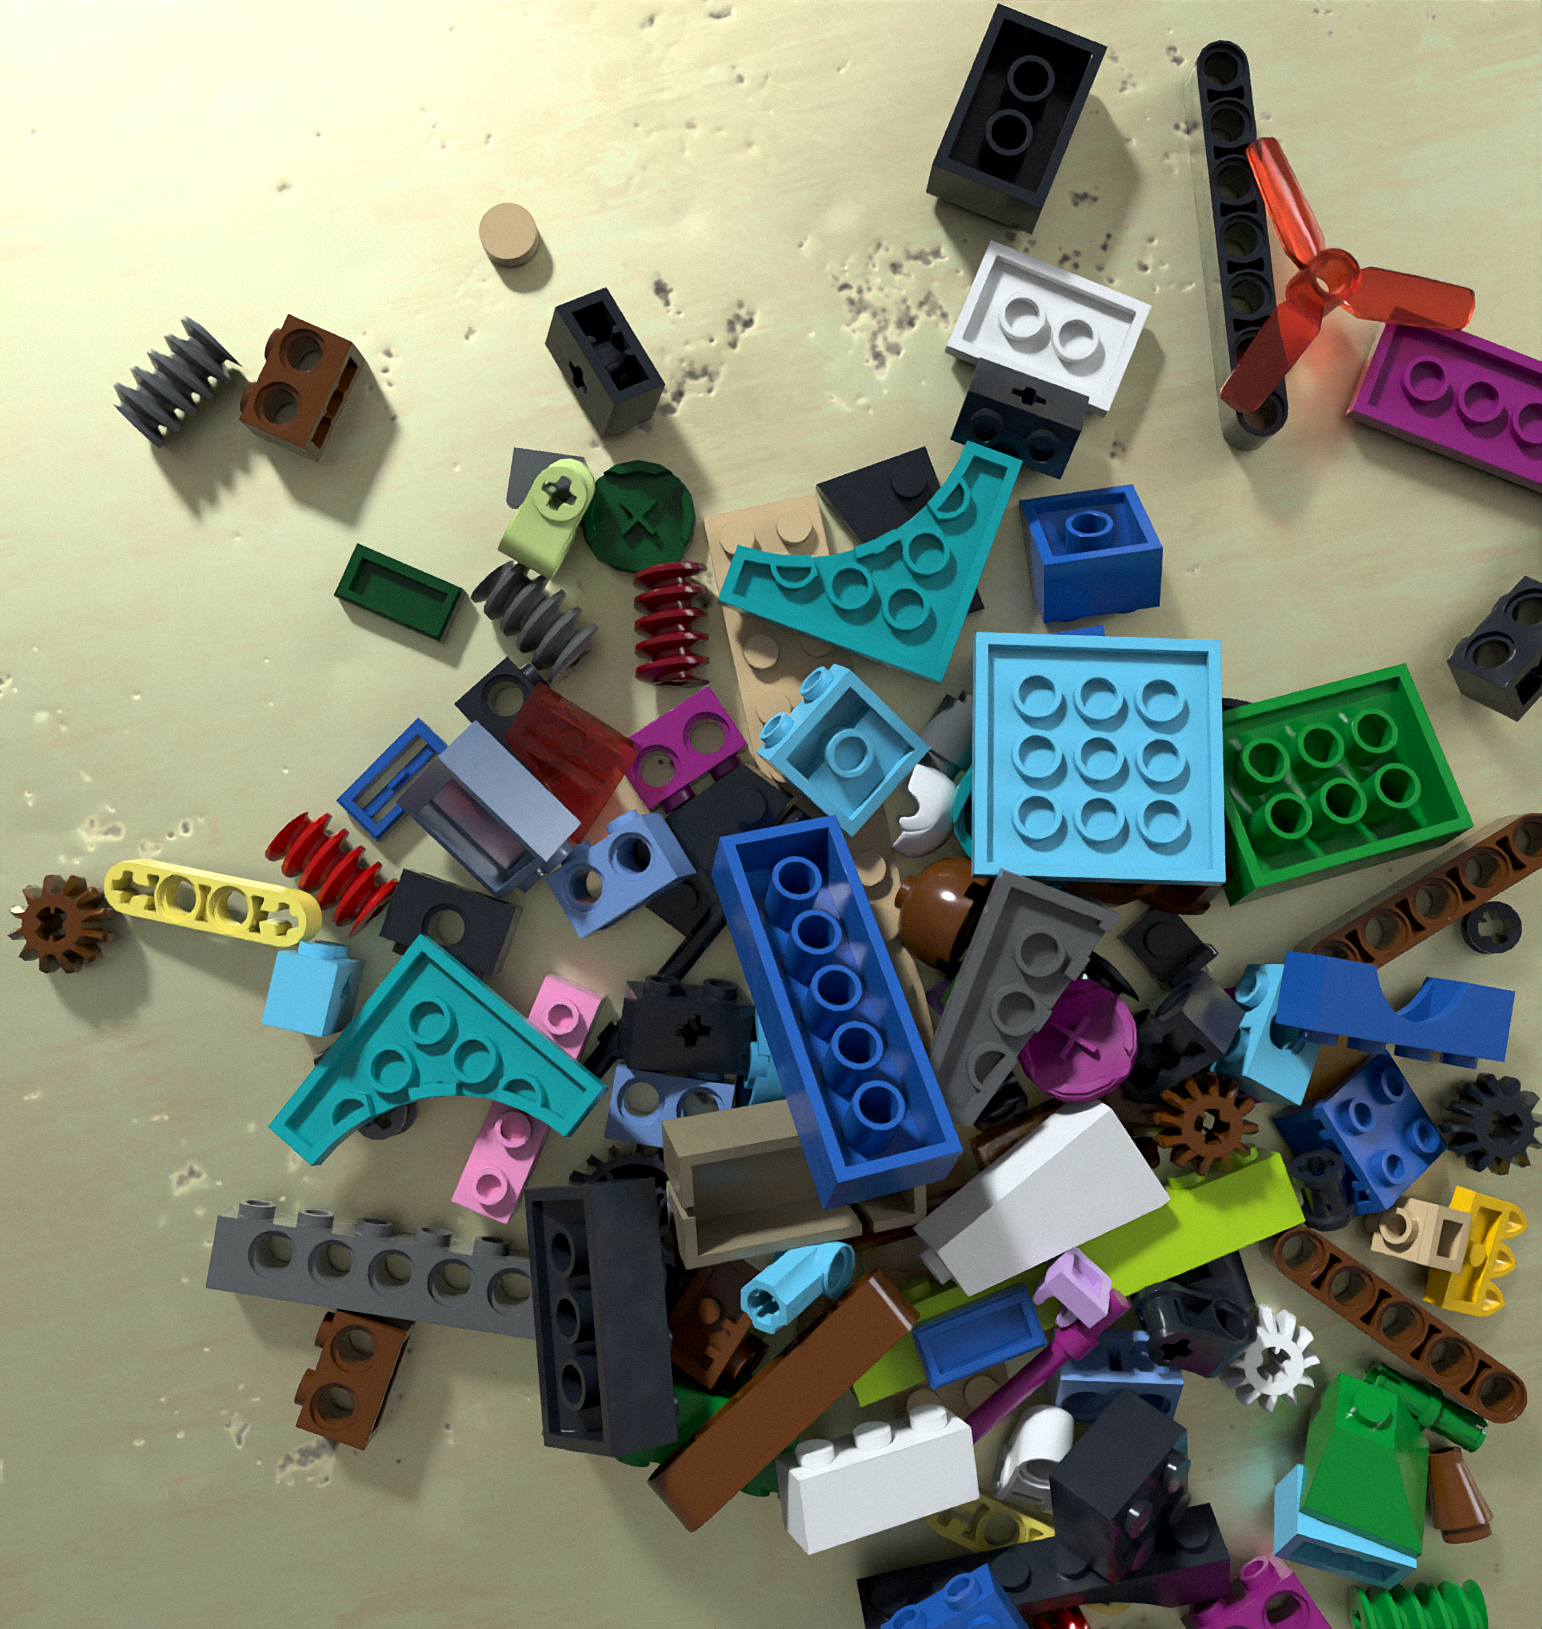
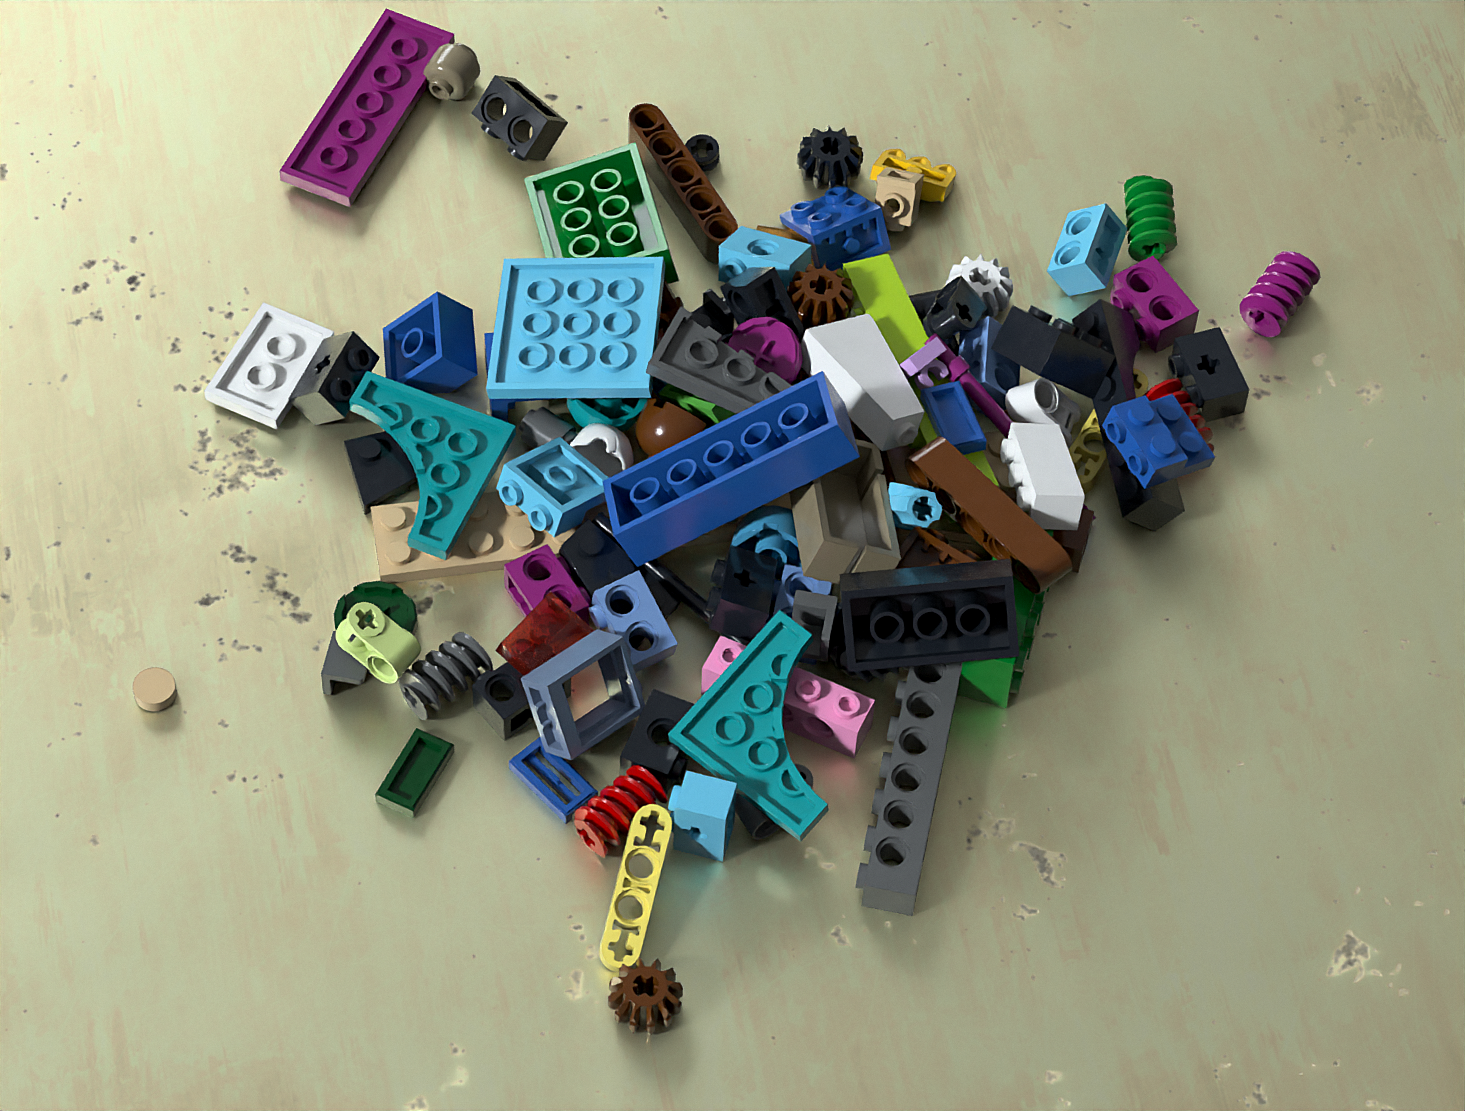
camera: 85 degrees left, 30 degrees down
dark grey piece [113,315,242,448] -> none
reddish brown brick [239,314,366,463] -> none
reddish brown brick [294,1309,416,1451] -> none
black brick [545,287,666,440] -> none
dark red piece [633,561,710,688] -> none
black brick [926,3,1108,235] -> none
black beam [1183,40,1288,451] -> none
clear red piece [1219,137,1475,414] -> none
reddish brown beam [1259,1223,1527,1424] -> none
blue arch [1275,951,1515,1069] -> none
black bush [1289,1150,1357,1232] -> none
green slope [1299,1372,1429,1559] -> none
green pin [1362,1361,1488,1453] -> none
reddish brown cone [1428,1446,1494,1544] -> none
none -> dark grey panel [792,590,838,662]

